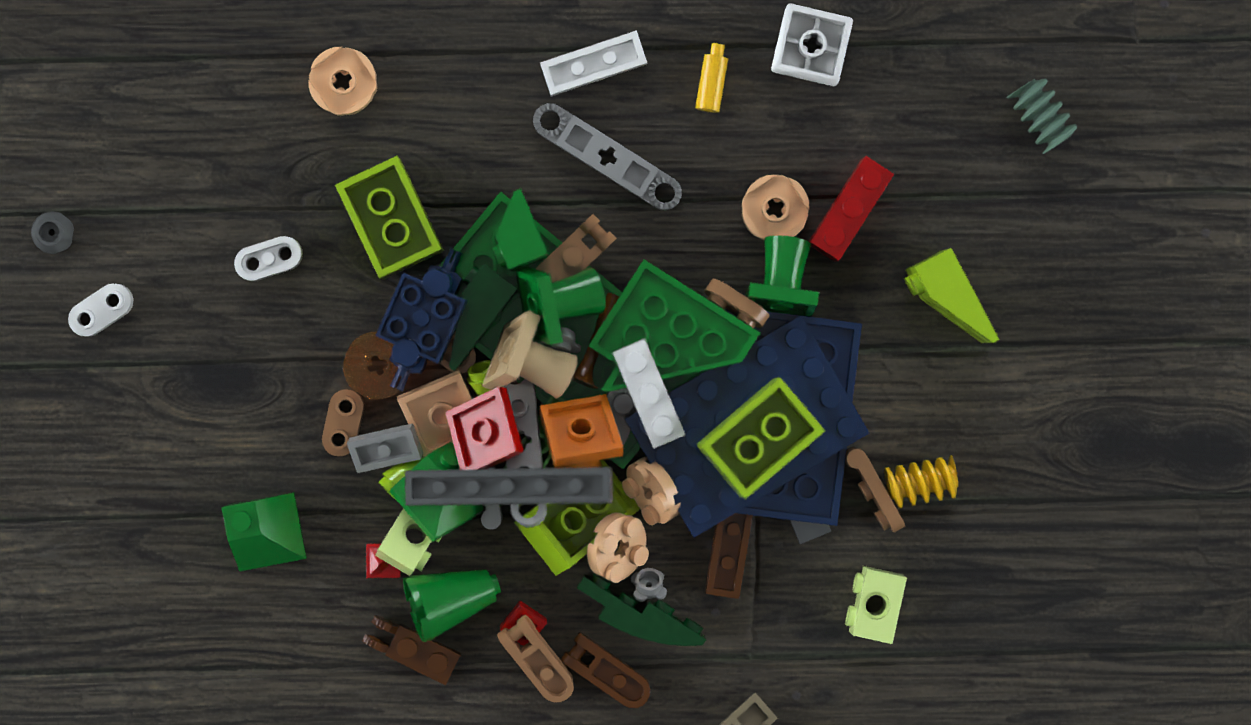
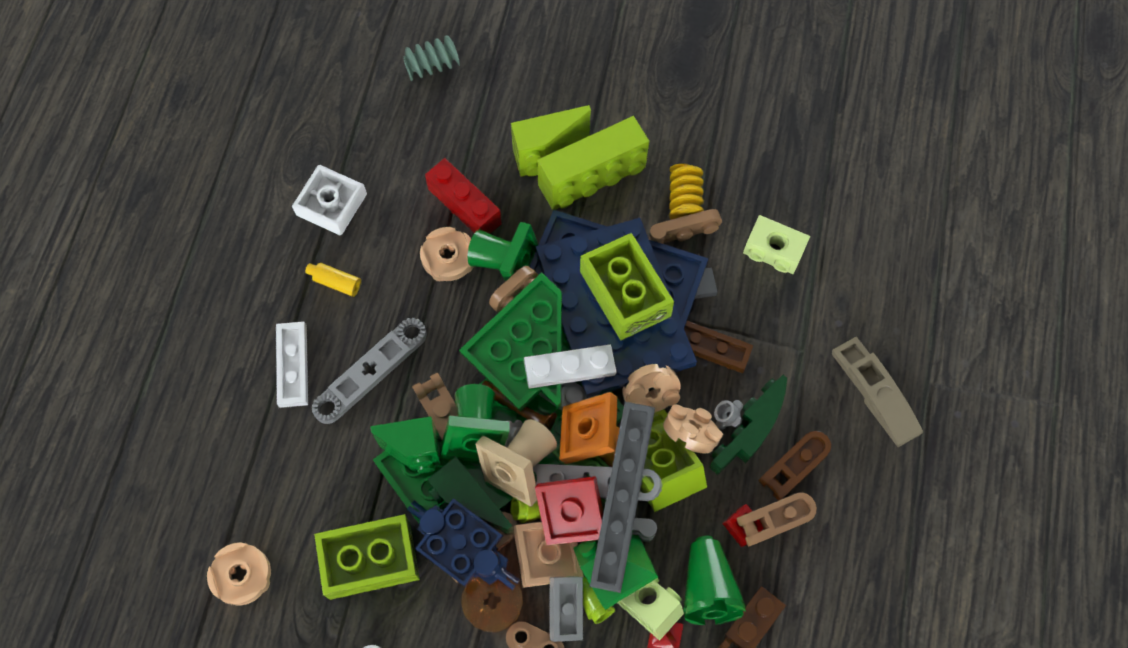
camera: 80 degrees left, 20 degrees down
none -> lime brick [537,116,649,210]

